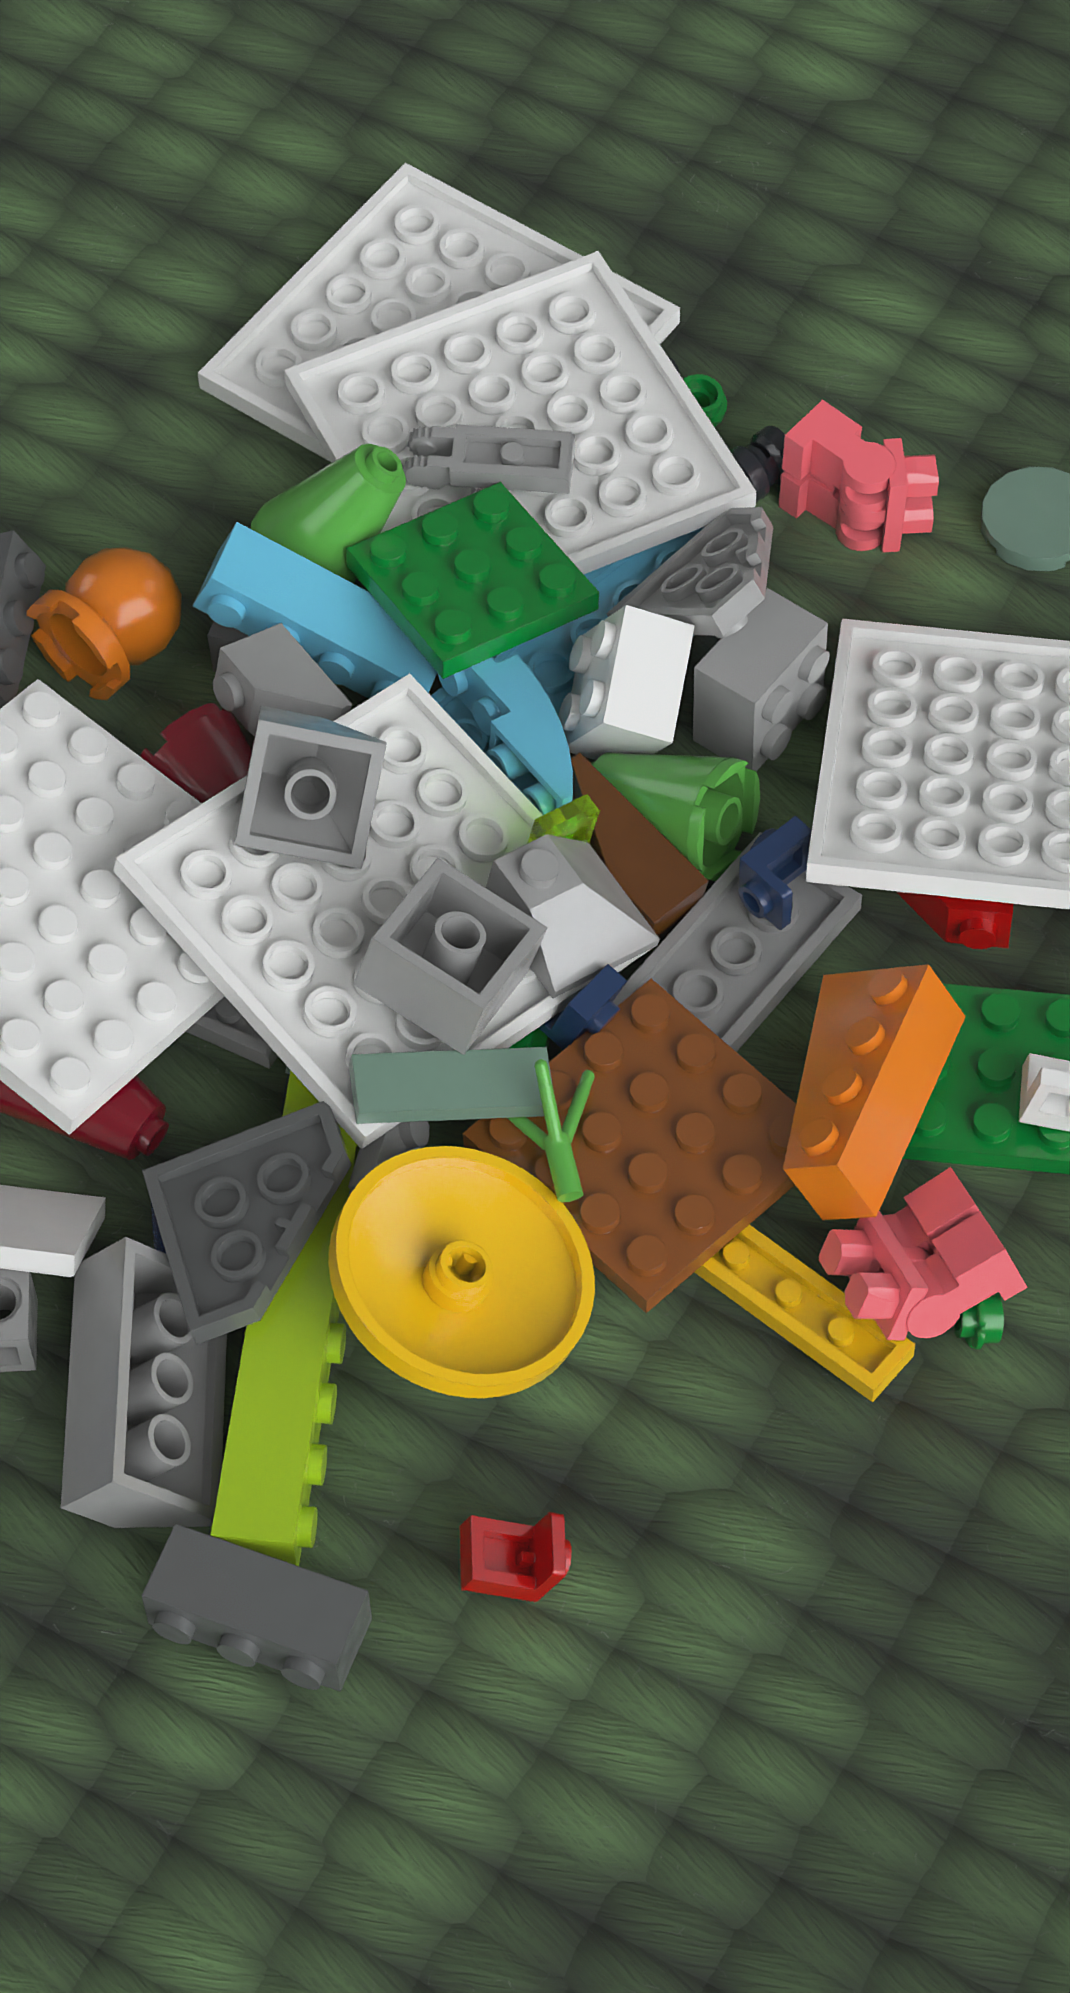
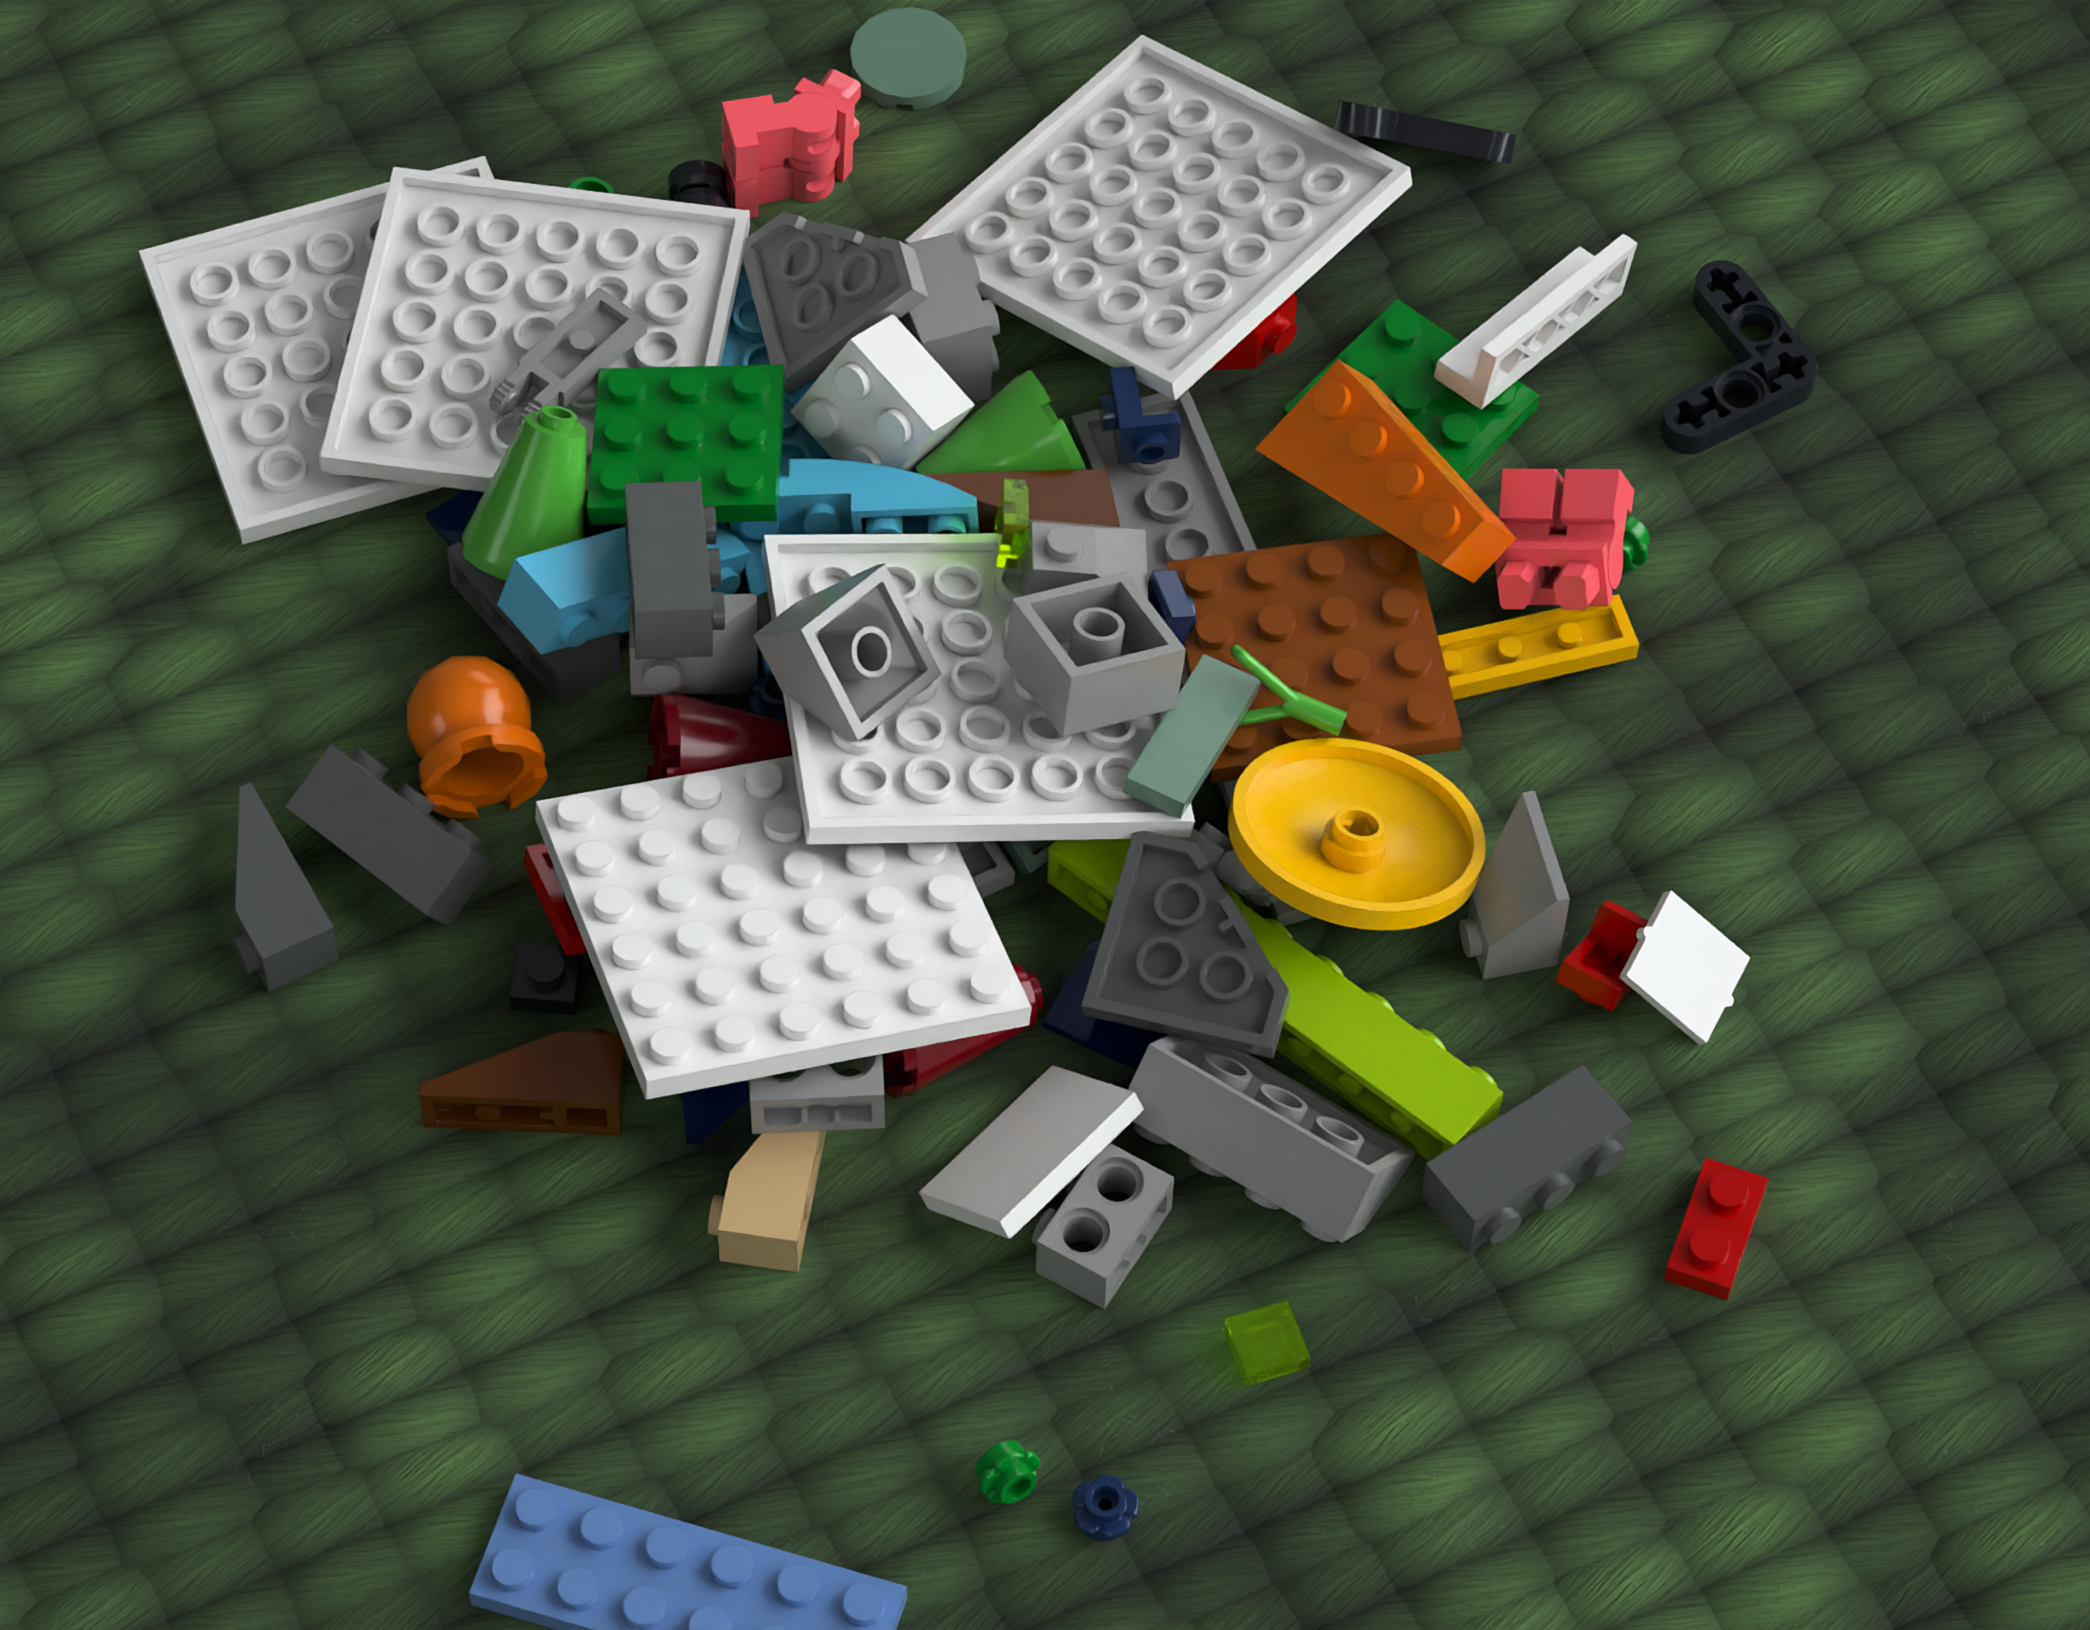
camera: 60 degrees left, 0 degrees up
none -> dark grey brick [624,481,725,660]
none -> light grey slope [1459,790,1570,980]
none -> white piece [1619,891,1750,1044]
none -> red plate [1664,1158,1769,1300]

